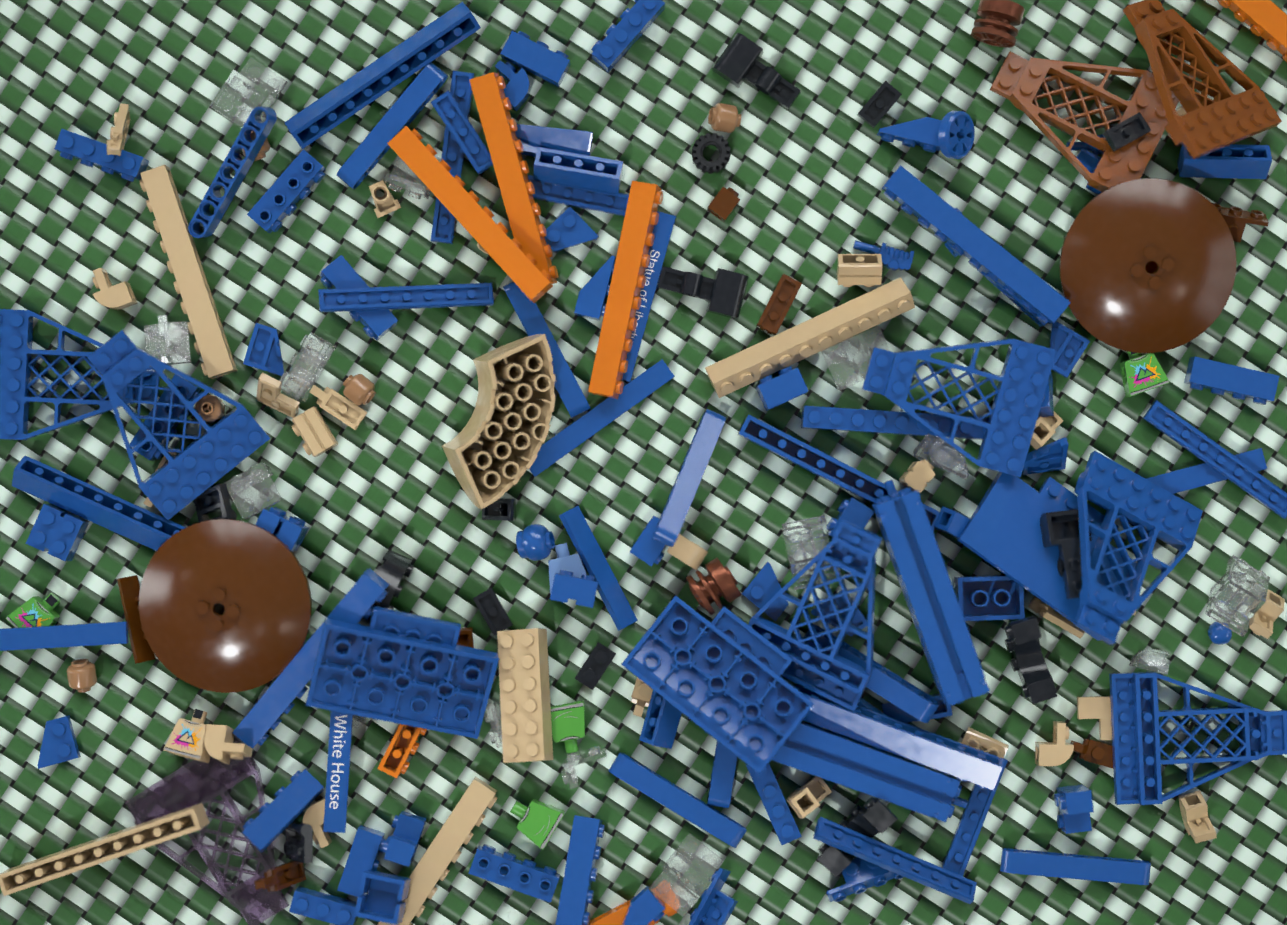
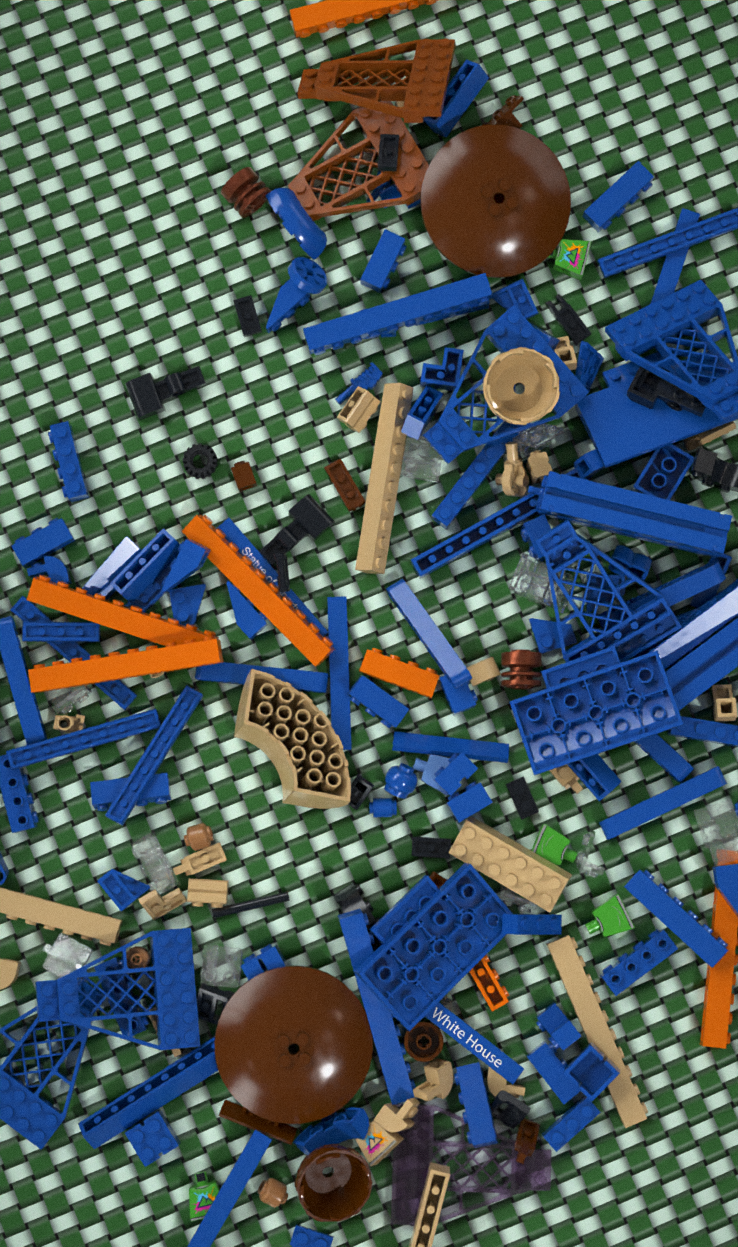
camera: 50 degrees left, 5 degrees down
medium nougat head [708,103,741,133] -> none
blue piece [756,366,808,411] -> none
none -> blue tile [6,709,161,770]
none -> blue slope [161,539,211,592]
none -> black piece [212,891,290,918]
none -> blue brick [265,188,327,260]
none -> black plate [274,552,291,592]
none -> blue brick [293,1107,369,1156]
none -> reddish brown piece [295,1144,373,1222]
none -> blue brick [347,675,409,729]
none -> orange brick [359,648,440,699]
none -> blue brick [360,229,407,293]
none -> blue brick [369,798,397,818]
none -> blue brick [401,385,444,440]
none -> reddish brown brick [404,1020,444,1062]
none -> tan brick [413,1058,454,1101]
none -> blue brick [420,347,464,391]
none -> blue brick [446,781,493,823]
none -> tan piece [483,347,560,425]
none -> tan pin [495,442,529,497]
none -> blue brick [502,914,562,935]
none -> black hinge [546,294,591,346]
none -> blue brick [608,545,652,583]

